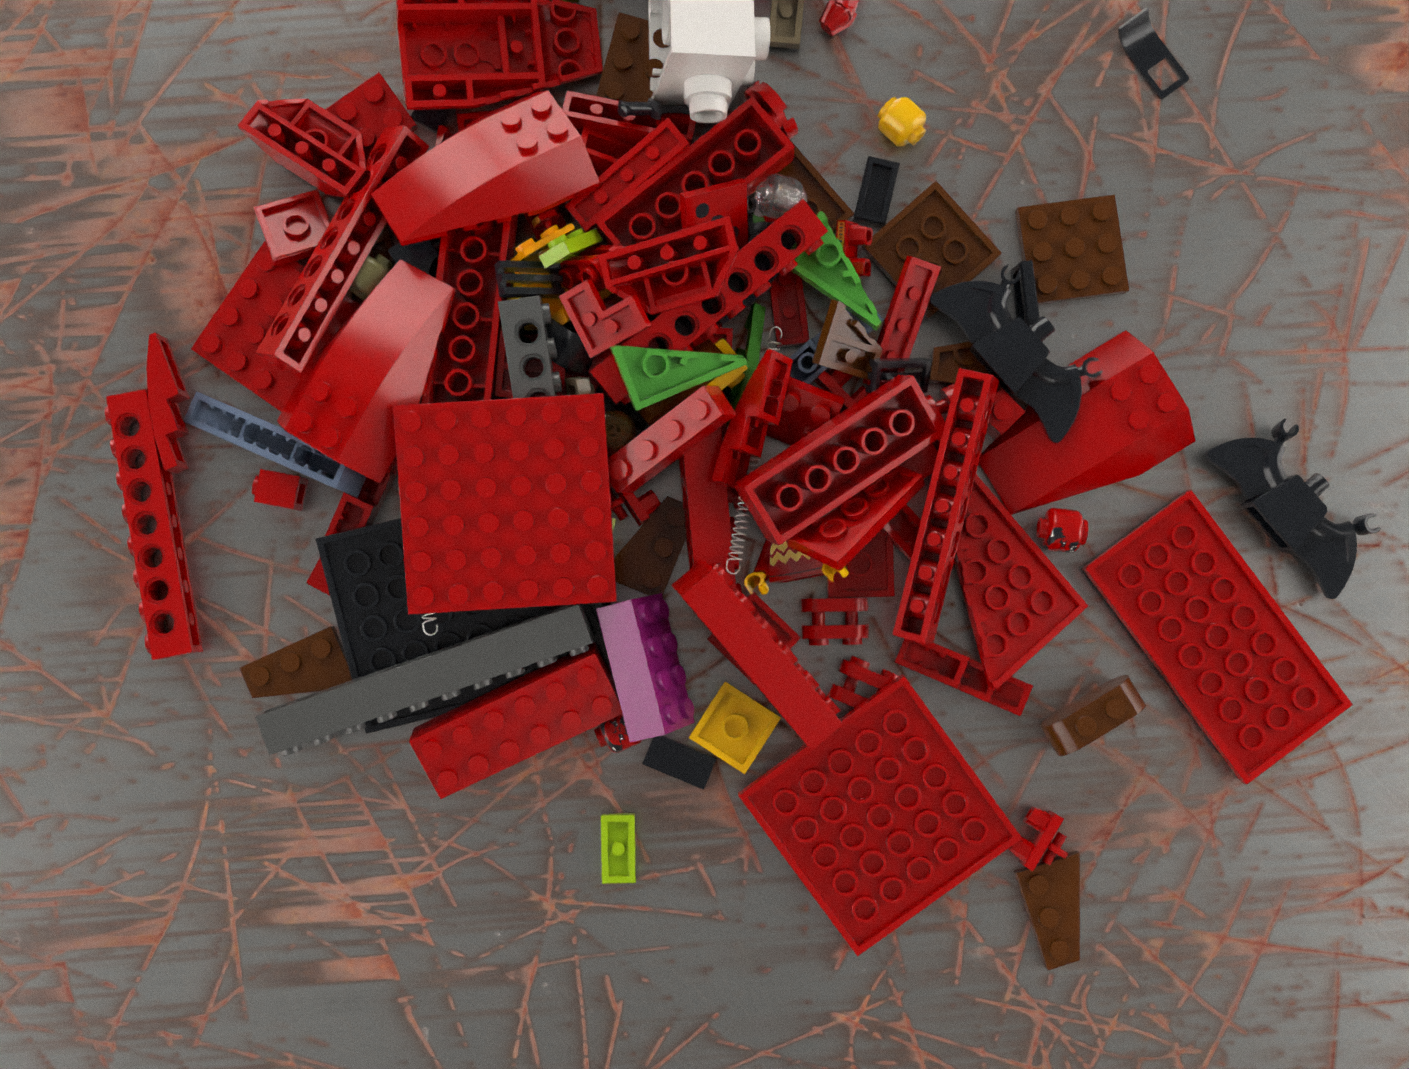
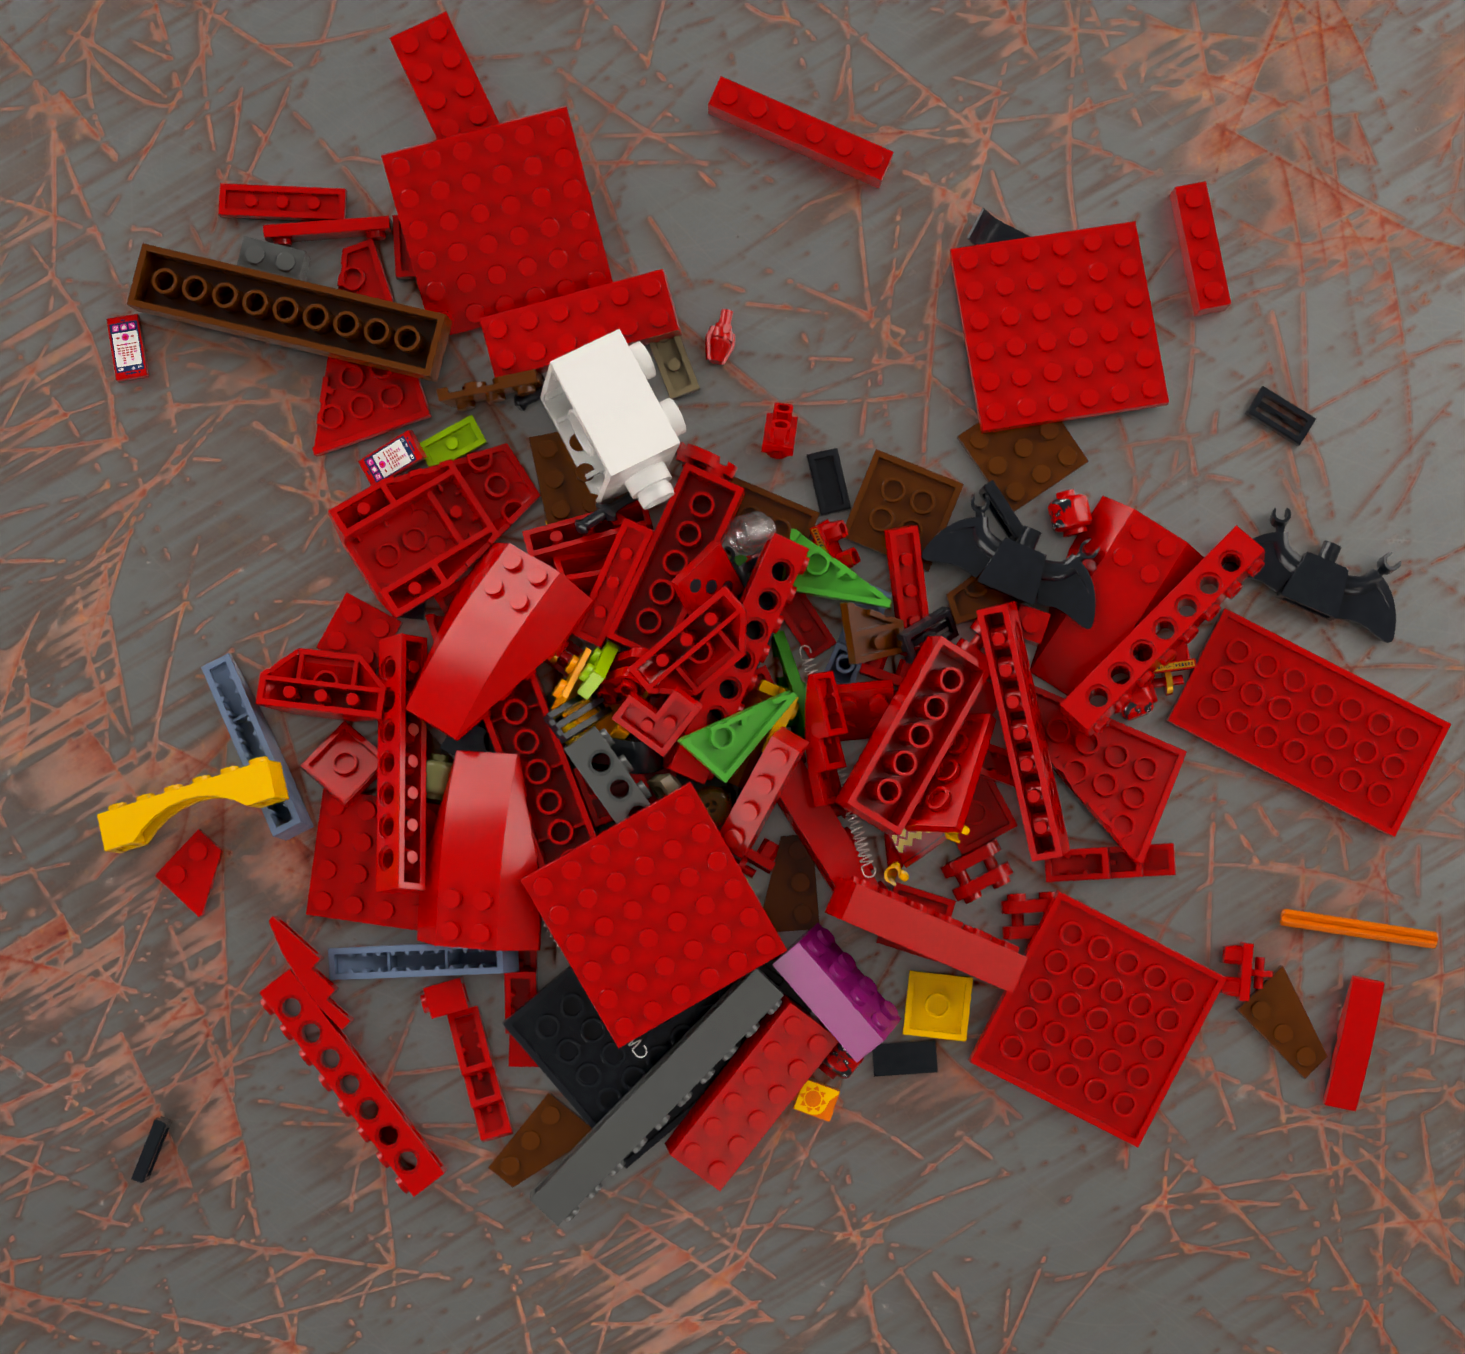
camera: 25 degrees left, 0 degrees up
lime plate [601,813,636,884] -> none
yellow head [877,97,926,147] -> none
reddish brown brick [1040,675,1146,756] -> none
none -> yellow arch [97,756,289,853]
none -> red wing [155,829,223,917]
none -> sand blue slope [201,653,314,841]
none -> red slope [447,1006,514,1143]
none -> red hips [761,403,798,459]
none -> brick [793,1078,840,1122]
none -> red plate [949,221,1169,434]
none -> red head [1048,489,1092,538]
none -> red brick [1060,525,1265,738]
none -> red hips [1138,642,1197,696]
none -> red brick [1169,181,1231,317]
none -> black tile [1245,386,1316,446]
none -> orange axle [1280,909,1438,949]
none -> red slope [1323,975,1385,1112]

